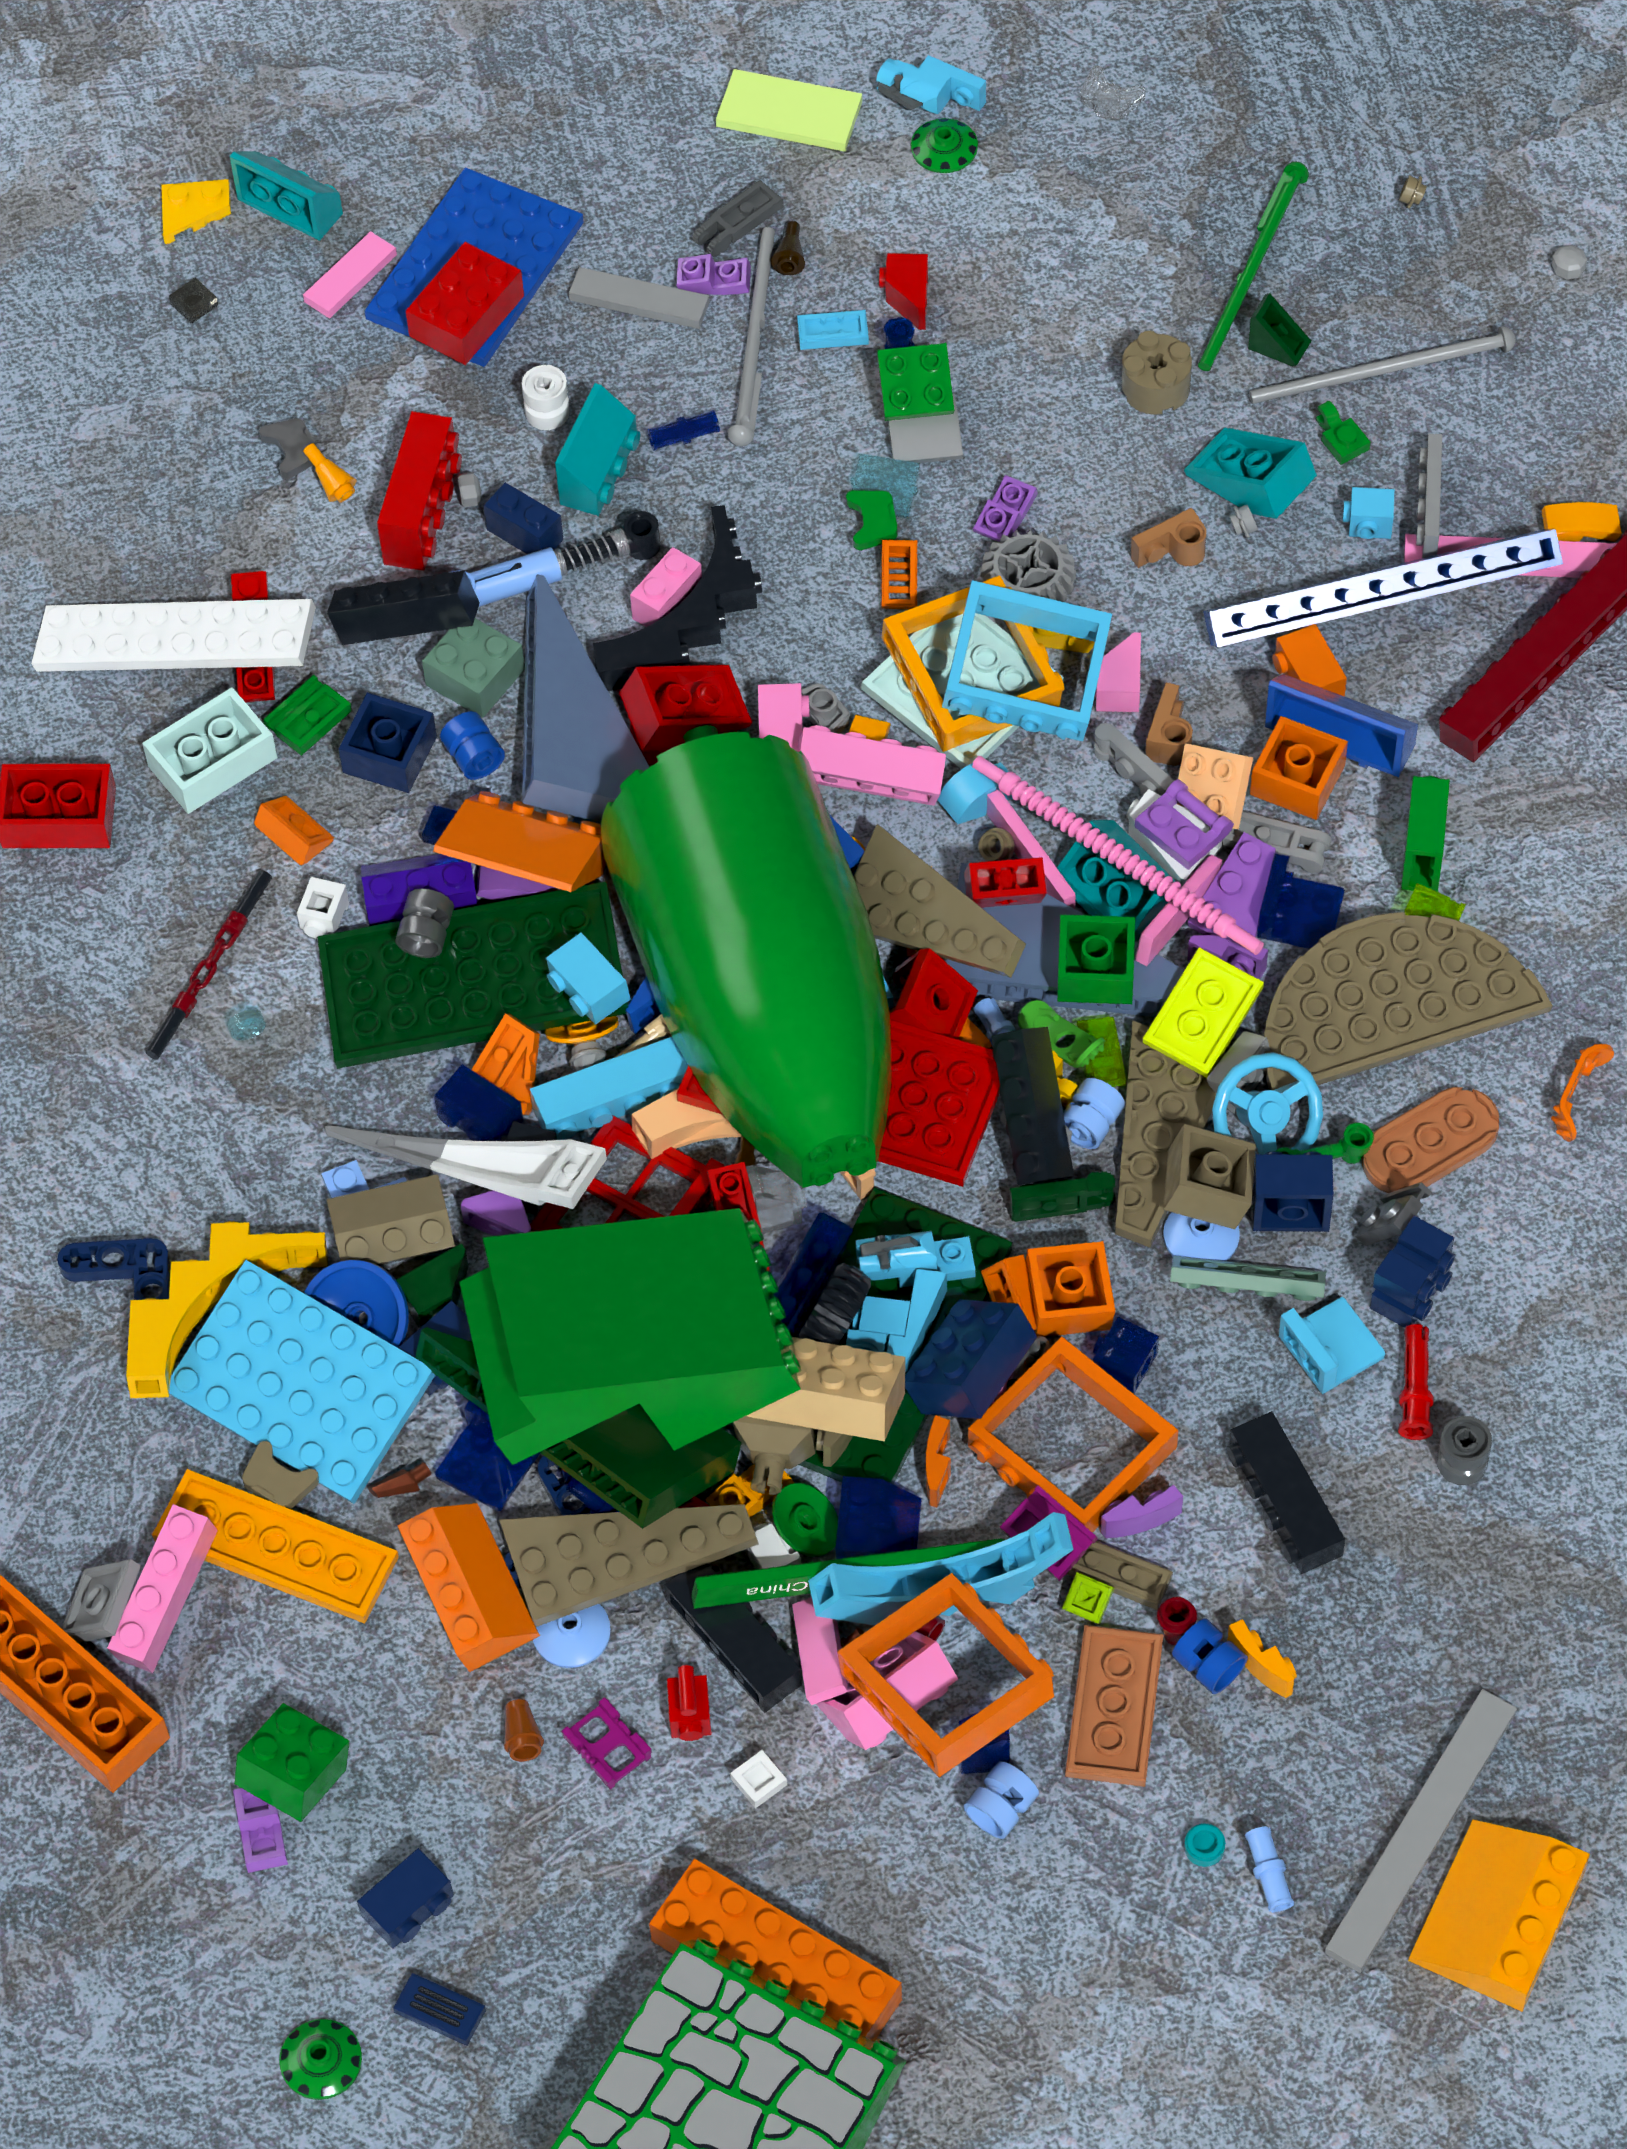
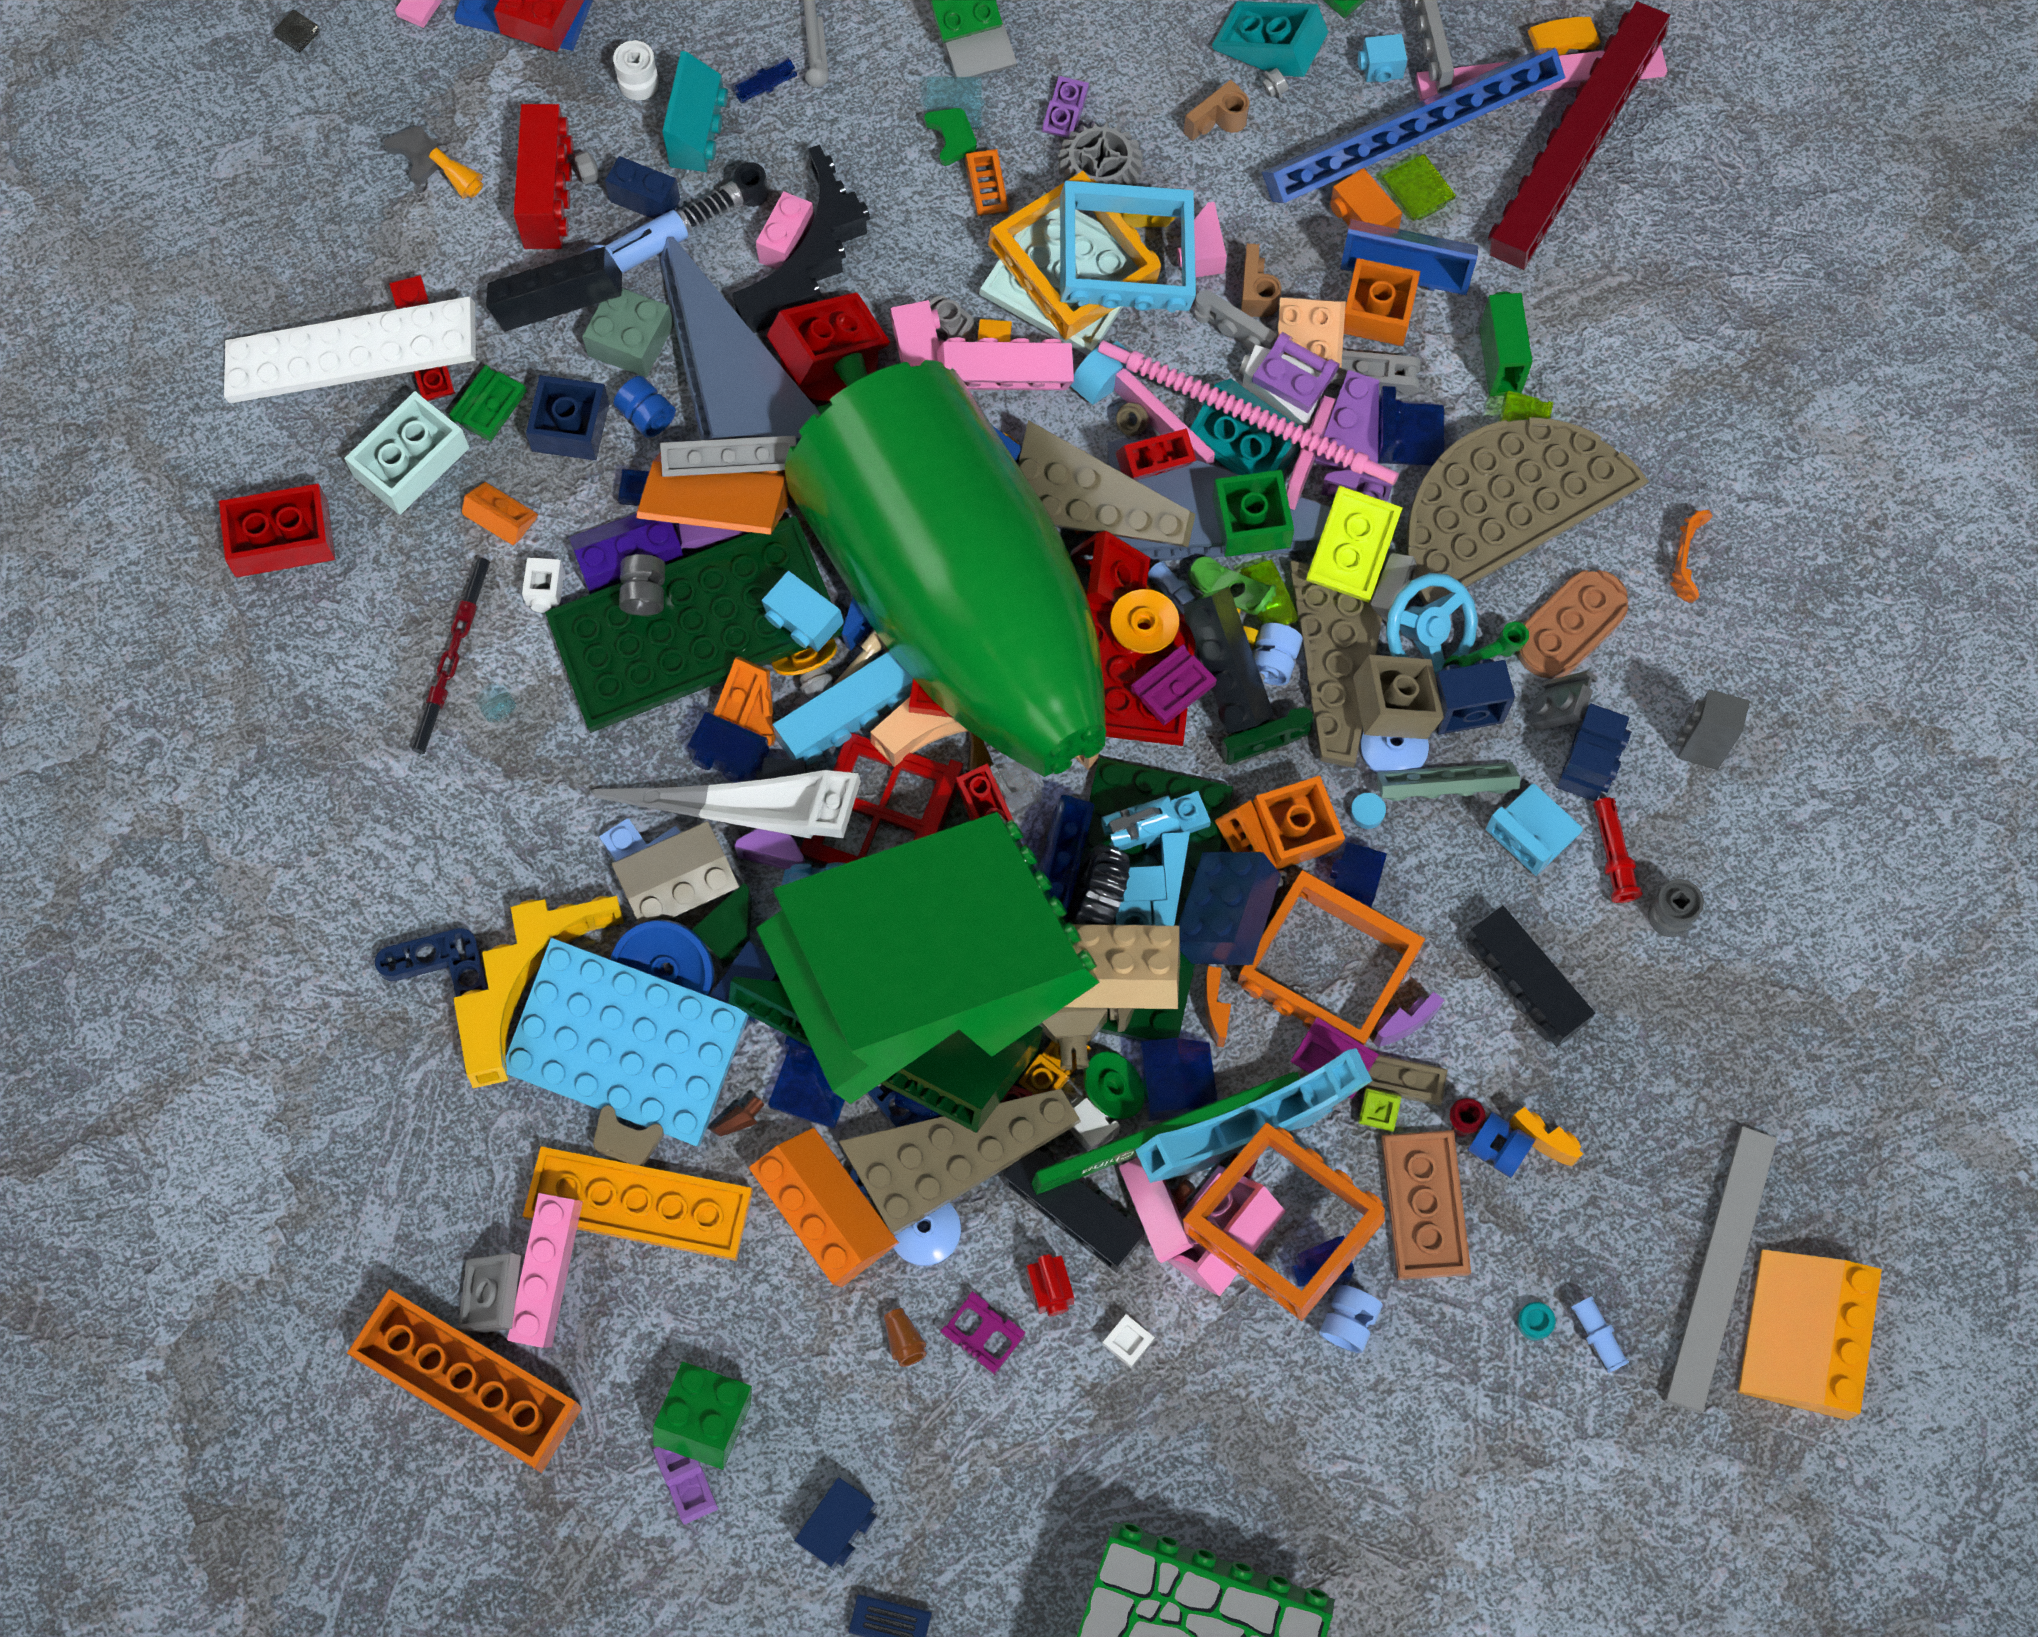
camera: 15 degrees left, 10 degrees up
orange brick [649,1858,902,2042] -> none
none -> light grey plate [660,436,796,477]
none -> light orange dish [1110,589,1179,653]
none -> magenta plate [1131,644,1217,726]
none -> medium azure tile [1350,793,1386,829]
none -> clear neon green piece [1382,154,1456,221]
none -> dark grey brick [1675,689,1750,770]

